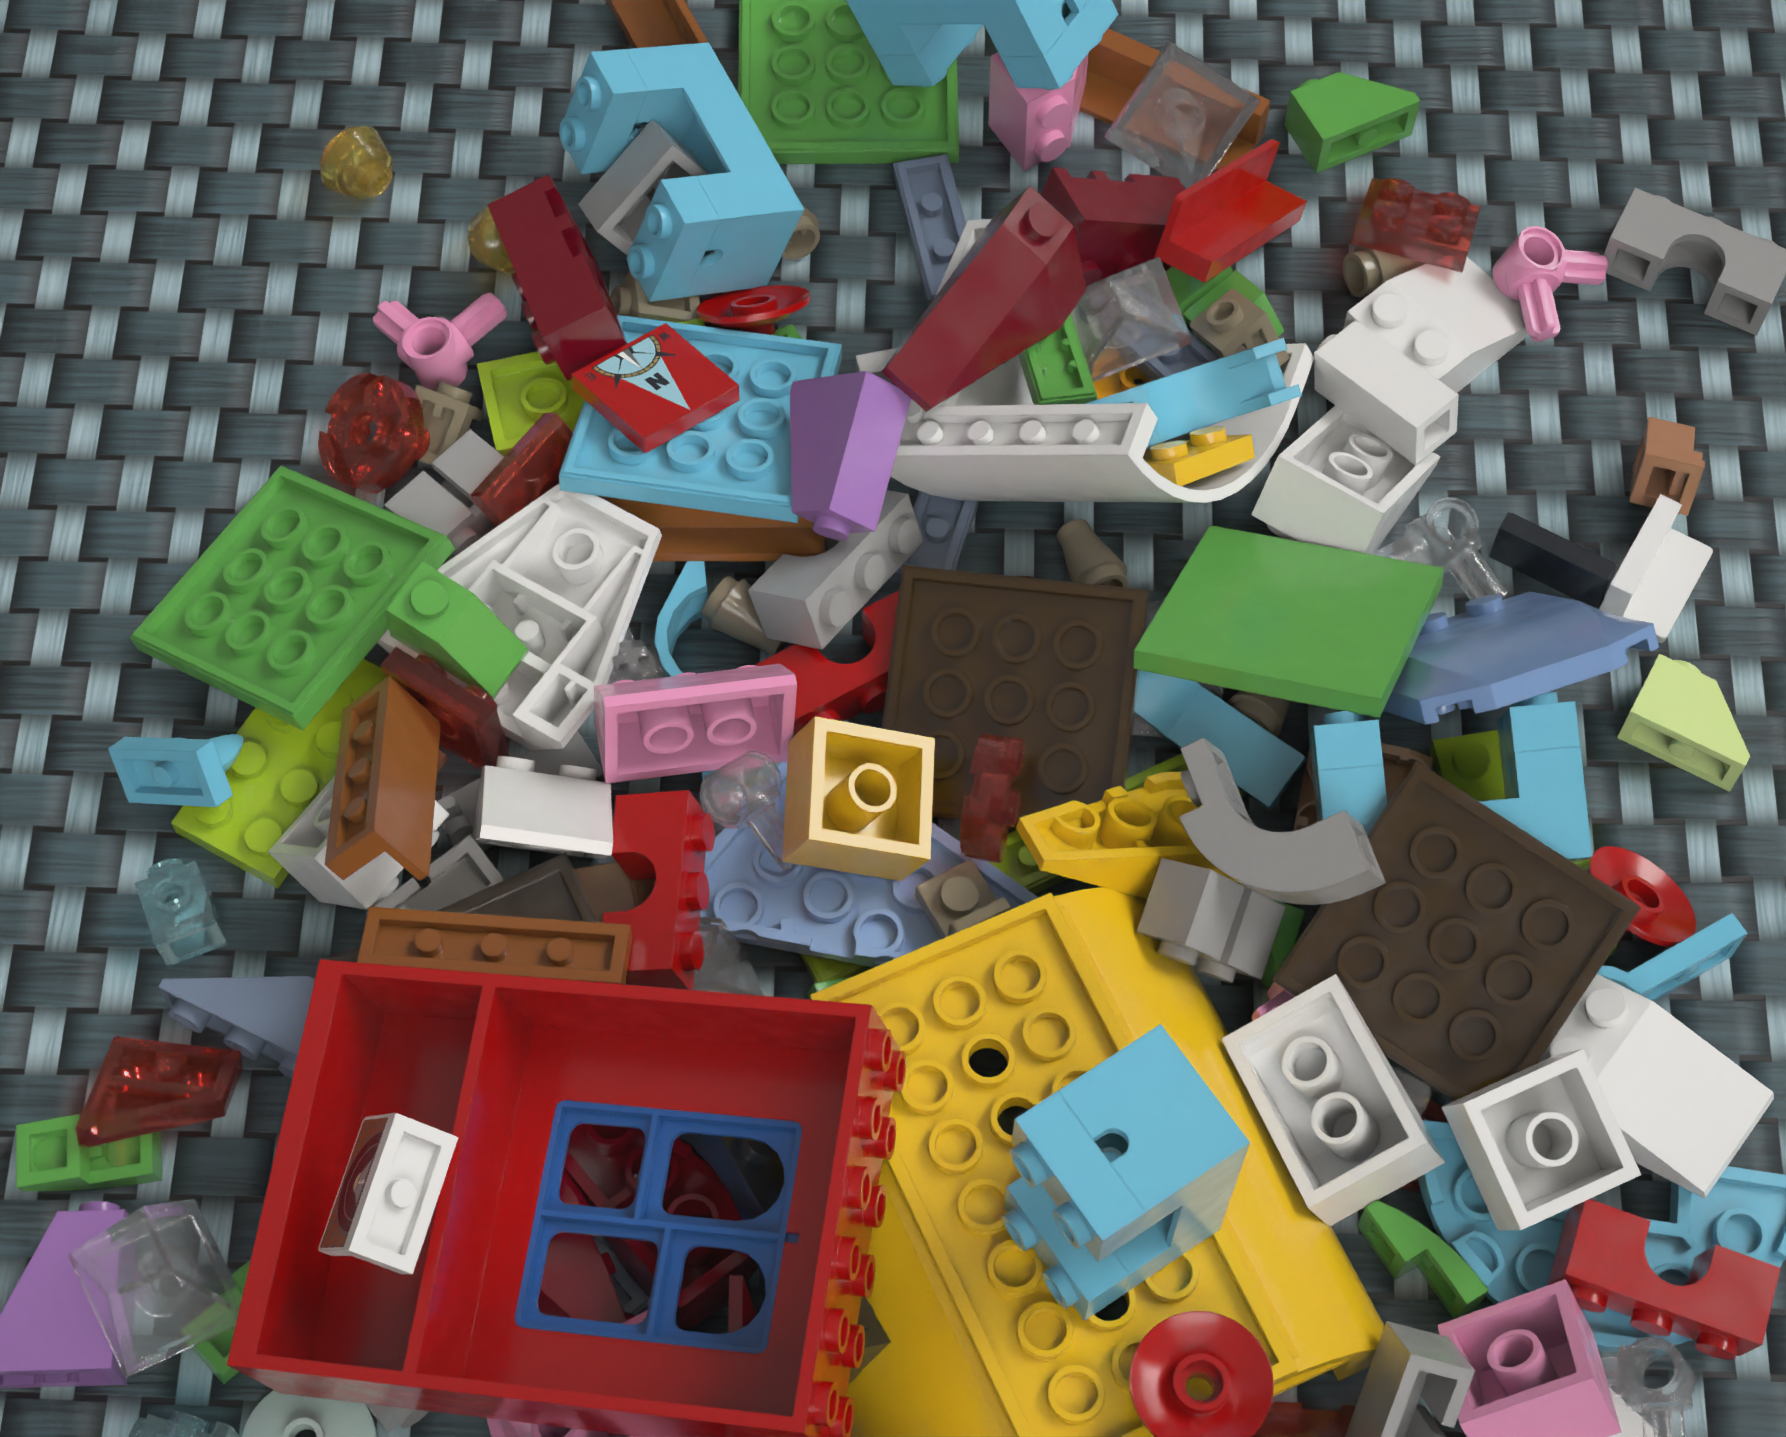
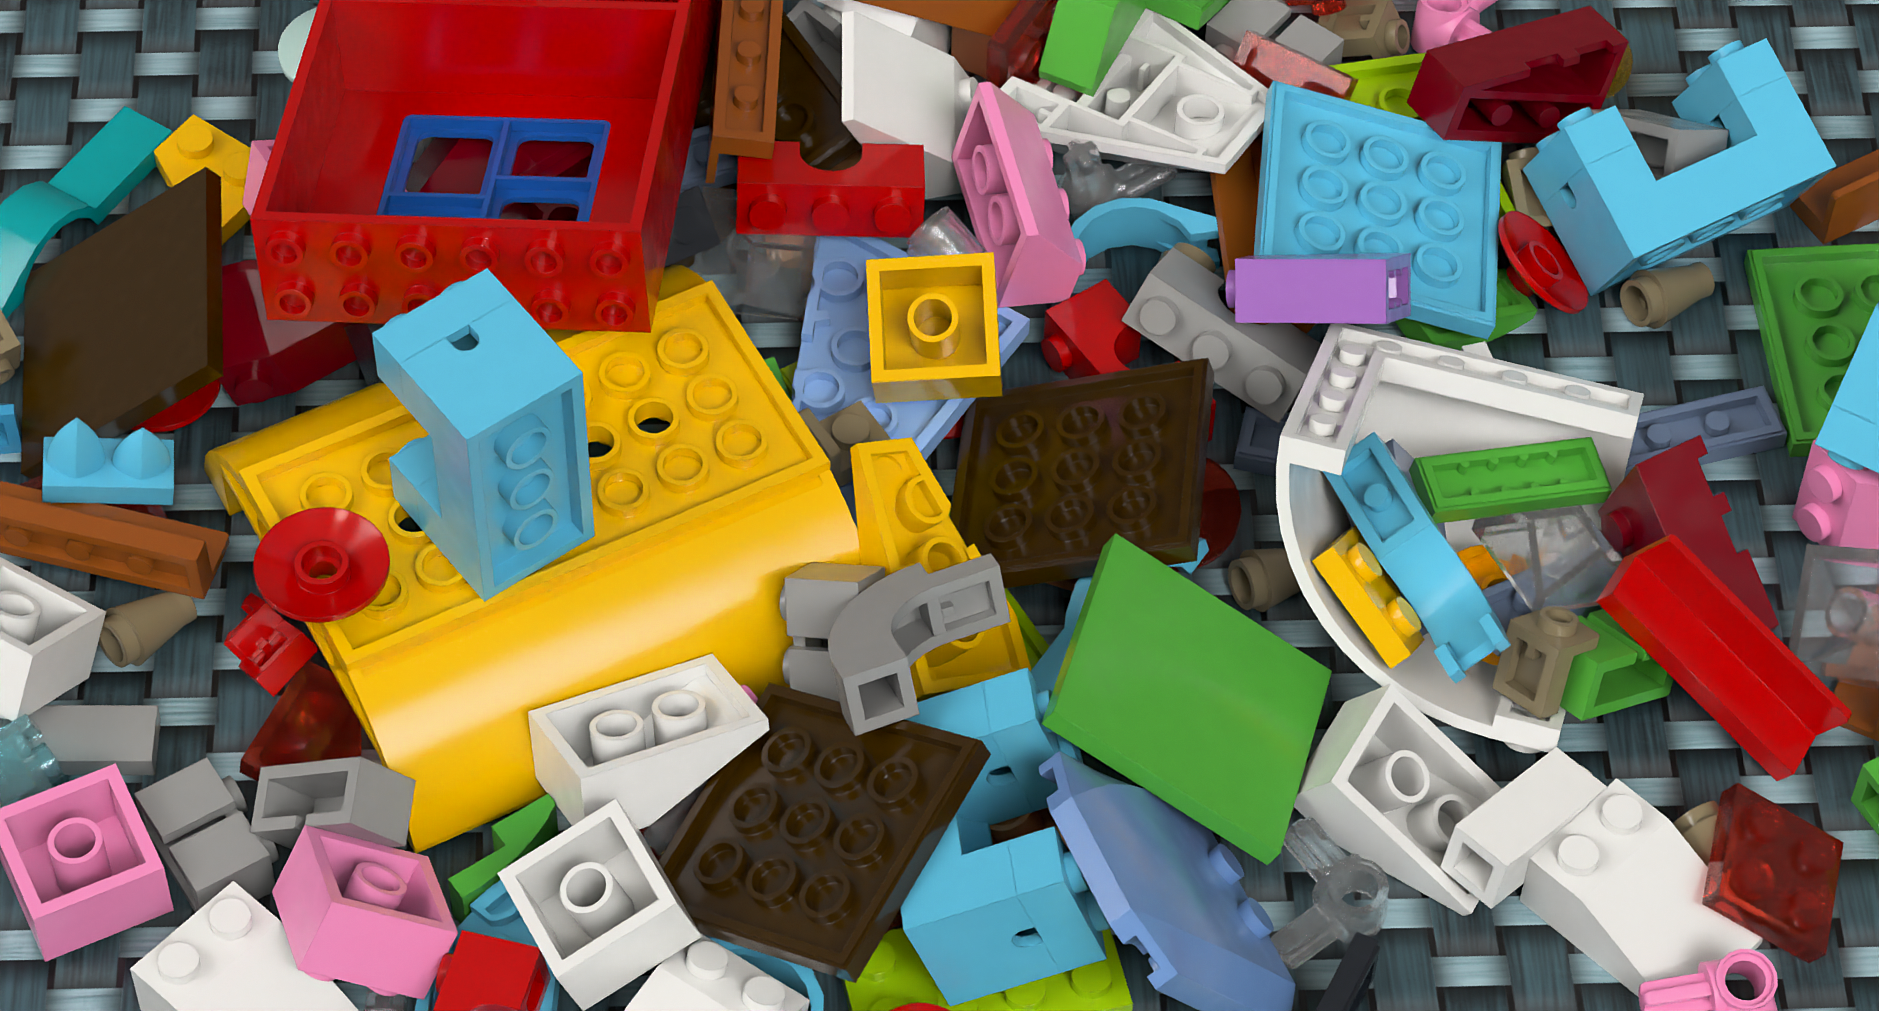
camera: 85 degrees right, 10 degrees down
red tile [571,323,740,454] -> none
dark red wedge [881,186,1087,412] -> none
clear red plate [960,733,1025,863] -> none

